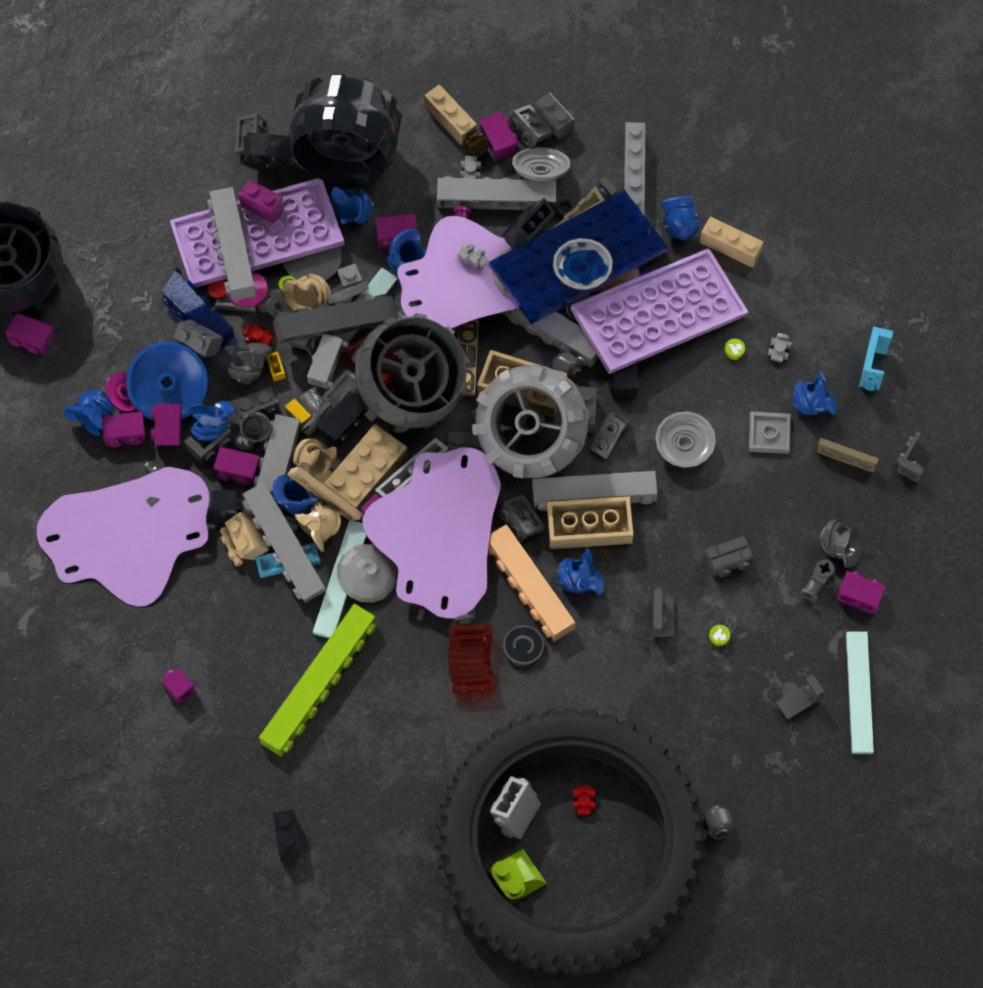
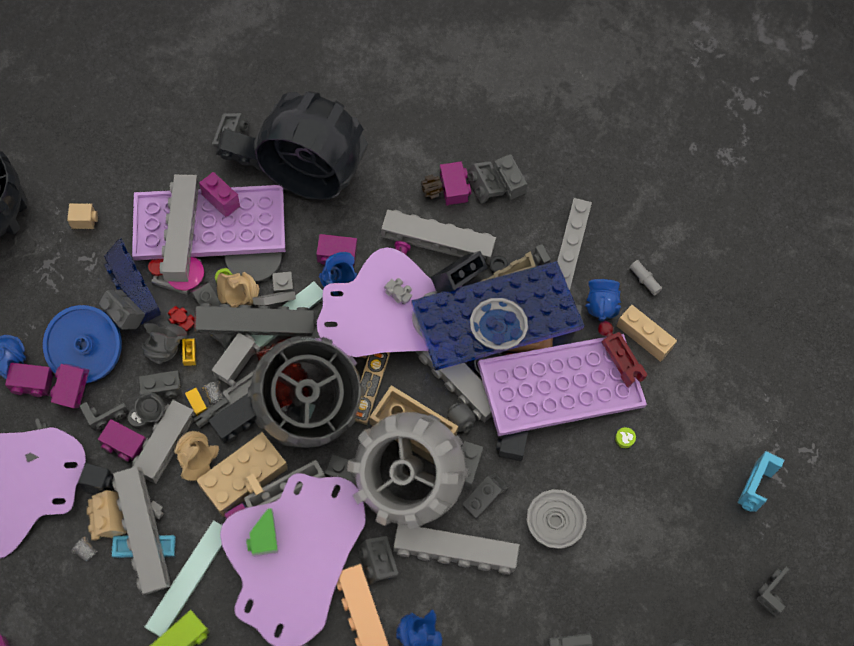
camera: 10 degrees right, 0 degrees up
dark pink dish [106,372,136,412] -> none
blue helmet [190,401,235,444] -> none
blue helmet [272,475,318,517] -> none
tan tile [287,467,363,521] -> none
tan helmet [294,501,341,552] -> none
blue helmet [330,186,374,224] -> none
light grey hat [337,544,397,603] -> none
tan brick [424,84,477,146] -> none
light grey piece [460,156,481,179] -> none
light grey hat [512,147,570,182] -> none
tan brick [547,496,633,549] -> none
light grey tile [749,412,791,454] -> none
light grey piece [768,333,792,363] -> none
blue helmet [793,371,837,416] -> none
dark tan tile [816,438,879,472] -> none
none -> tan brick [67,204,98,229]
none -> clear piece [71,536,97,562]
none -> tan plate [244,473,263,495]
none -> bright green slope [246,508,278,556]
none -> dark red plate [598,321,647,388]
none -> light grey pin [629,260,662,296]

